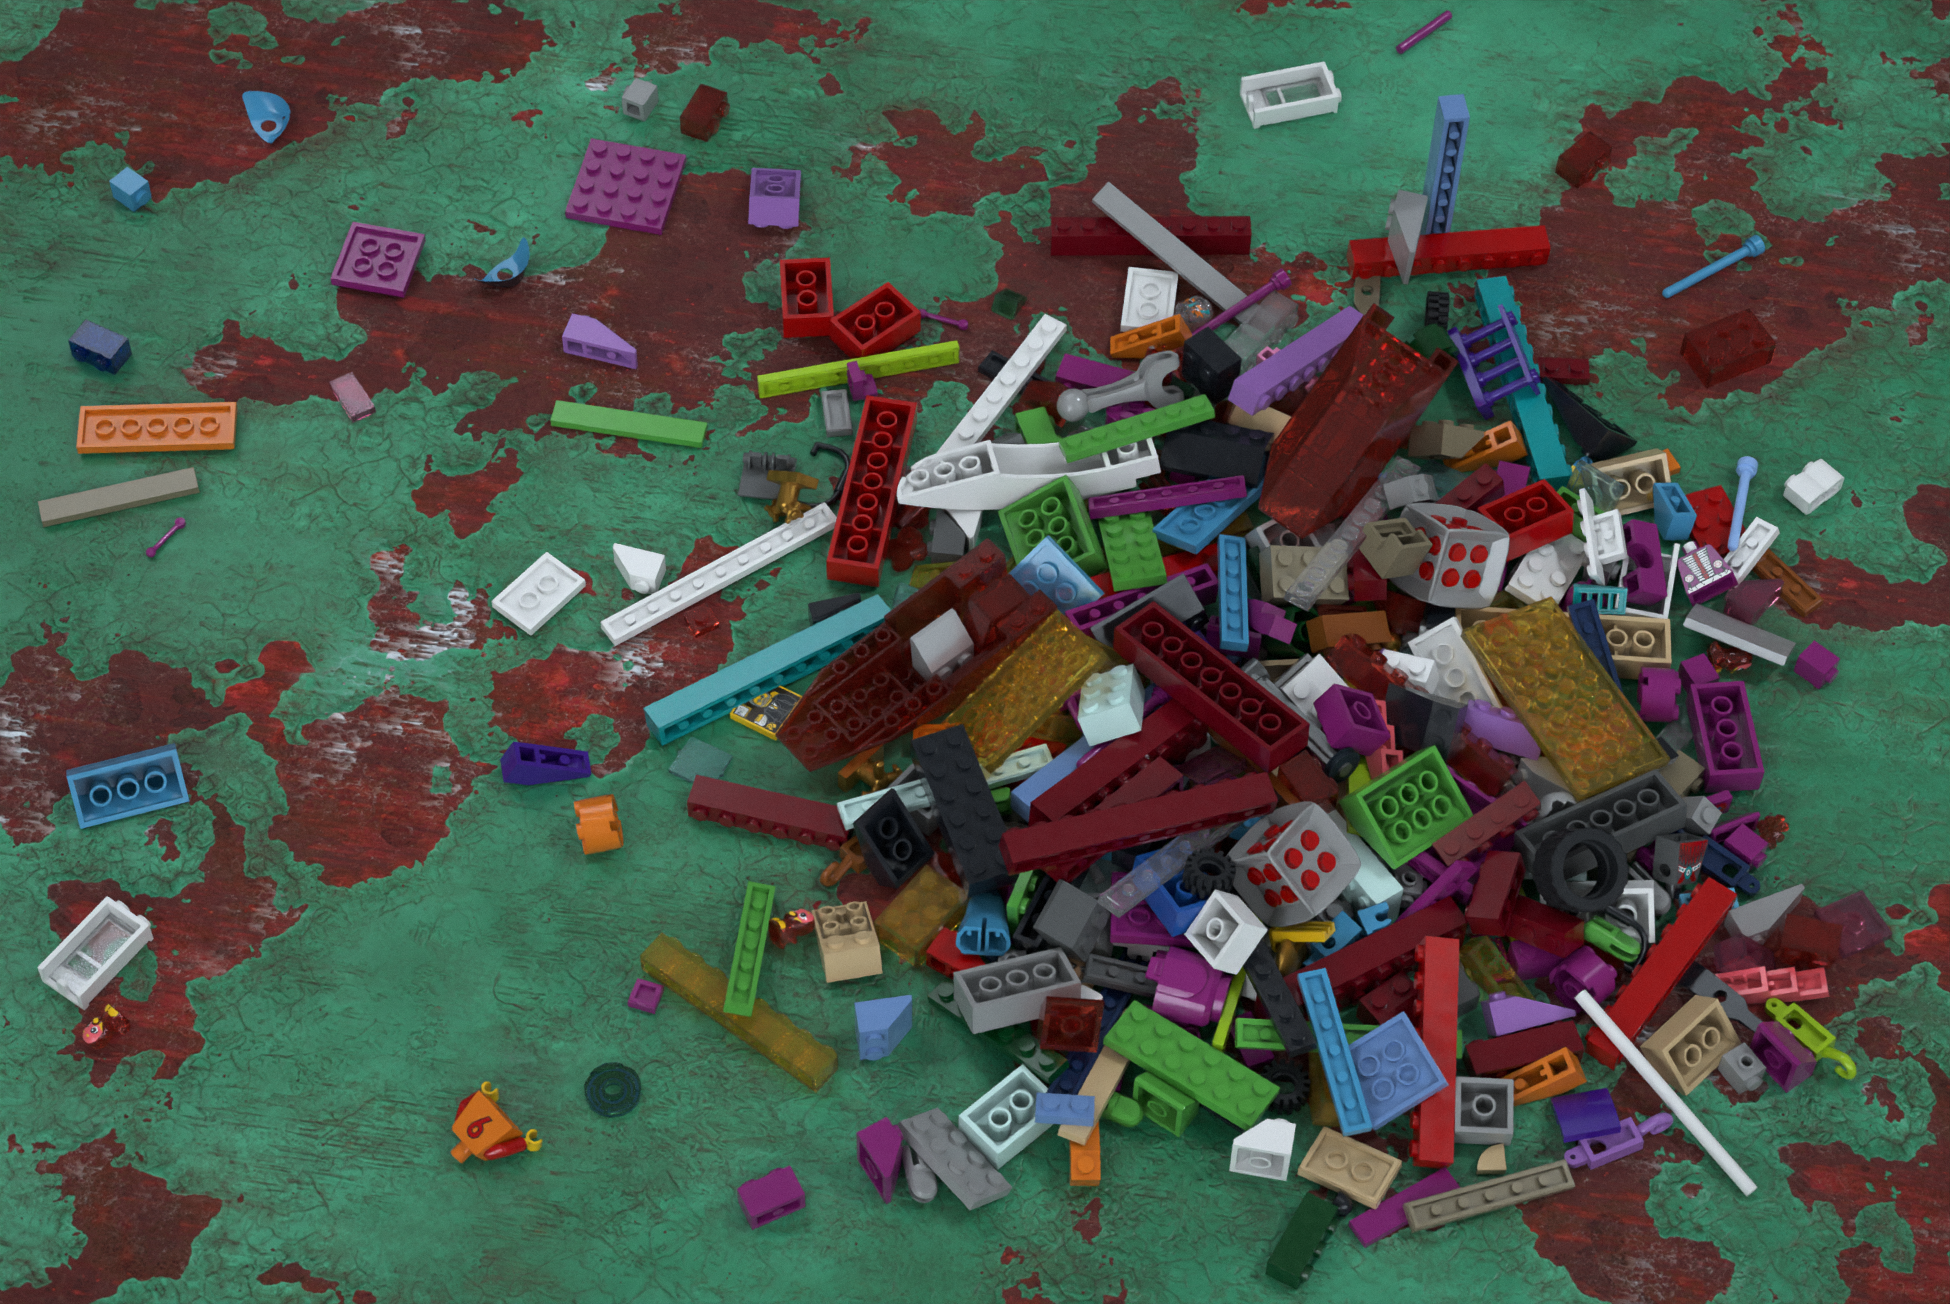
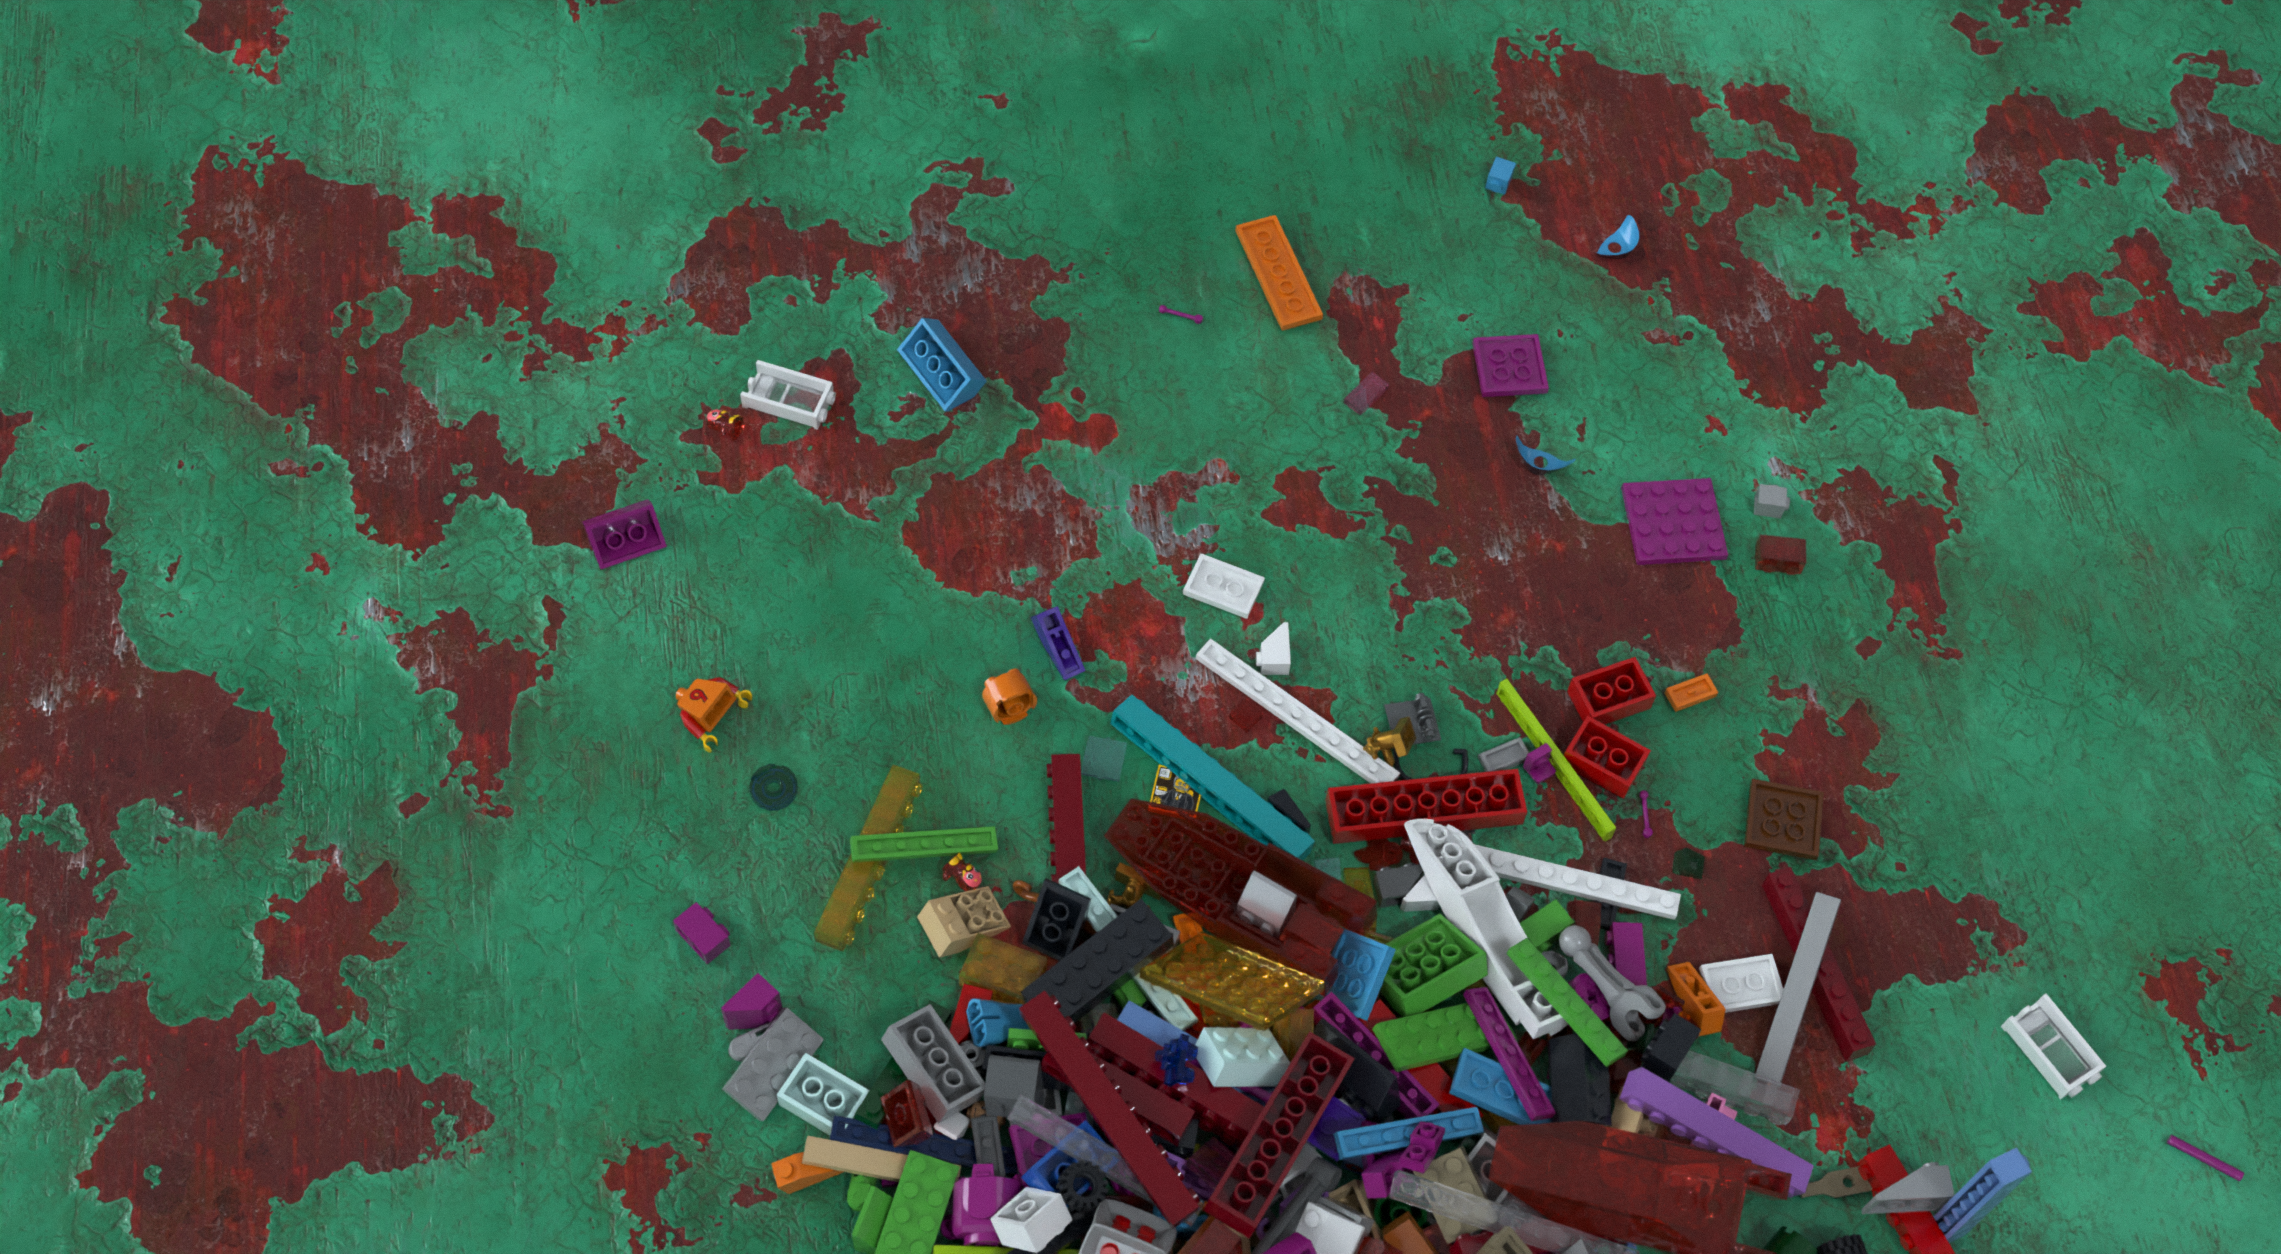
camera: 70 degrees right, 5 degrees up
dark tan tile [38,467,200,527] -> none
clear blue brick [68,319,132,375] -> none
bright green tile [550,400,708,448] -> none
medium lavender slope [562,313,638,369] -> none
magenta tile [628,978,664,1014] -> none
medium lavender slope [748,168,801,229] -> none
medium blue slope [854,995,912,1061] -> none
medium blue plate [1035,1092,1095,1126] -> none
clear head [1174,296,1213,332] -> none
magenta piece [1192,268,1292,336] -> none
none -> magenta slope [582,499,667,570]
none -> clear blue hips [1154,1034,1198,1087]
none -> magenta slope [1400,1121,1445,1174]
none -> orange plate [1664,673,1718,712]
none -> reddish brown plate [1744,779,1824,860]

